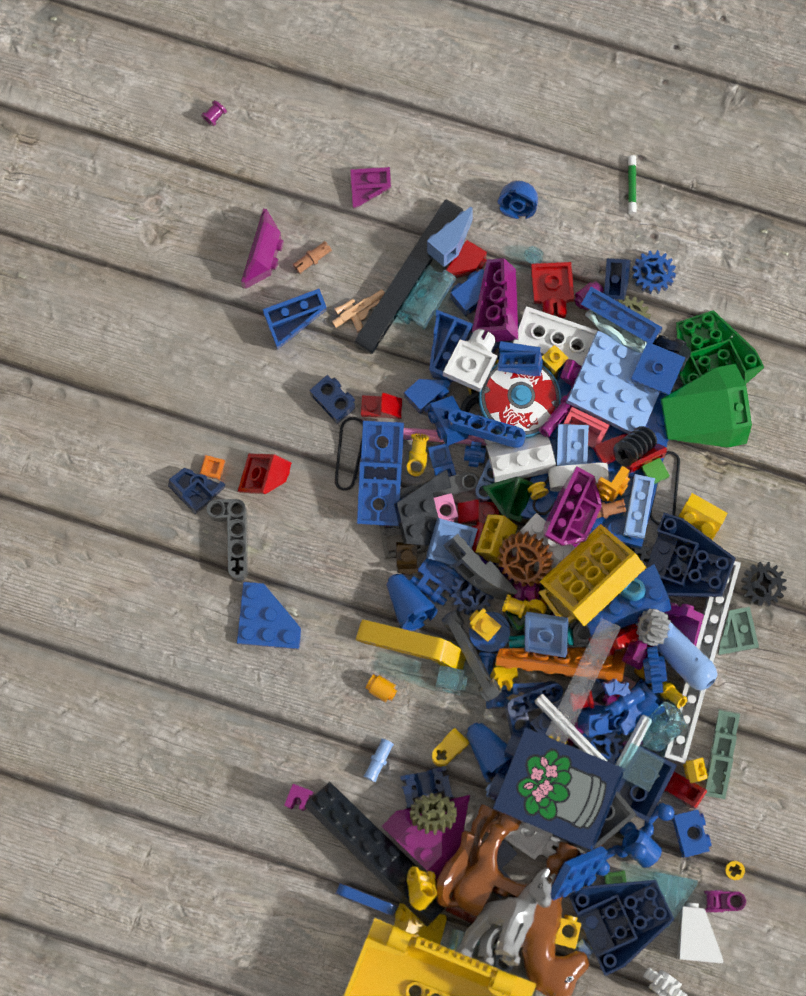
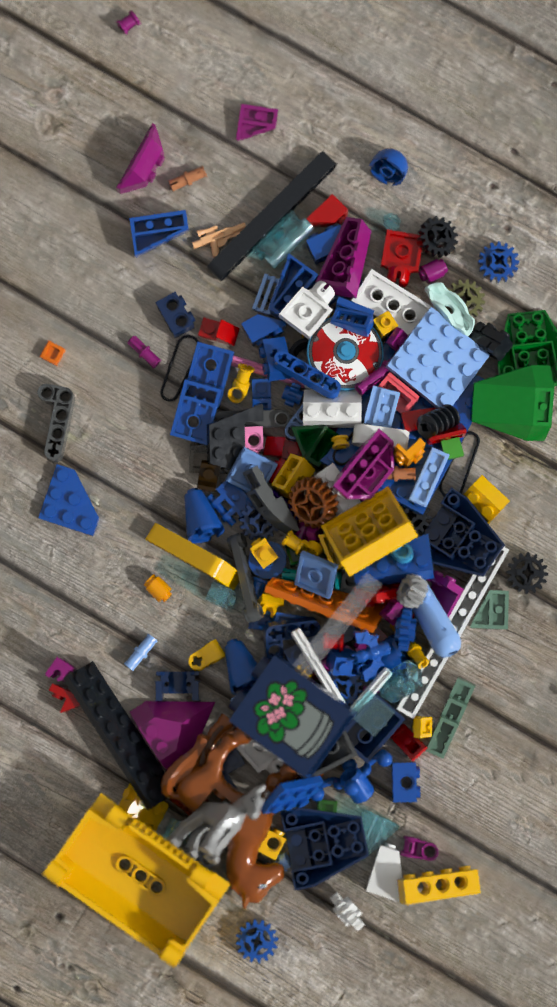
camera: 15 degrees right, 5 degrees up
dark blue slope [168,468,225,514] -> none
red slope [237,453,292,494] -> none
blue beam [336,884,397,916] -> none
yellow piece [407,866,437,910] -> none
olive gear [410,793,457,835] -> none
medium blue slope [427,207,473,267] -> none
blue fence [581,287,663,344] -> none
dark blue slope [604,258,631,300] -> none
green bar [628,155,636,214] -> none
blue plate [631,342,685,396] -> none
yellow bush [725,861,745,880] -> none
none -> red slope [49,683,80,713]
none -> magenta axle [128,335,162,369]
none -> light blue tile [252,274,280,316]
none -> yellow brick [397,866,481,905]
none -> black gear [417,216,458,258]

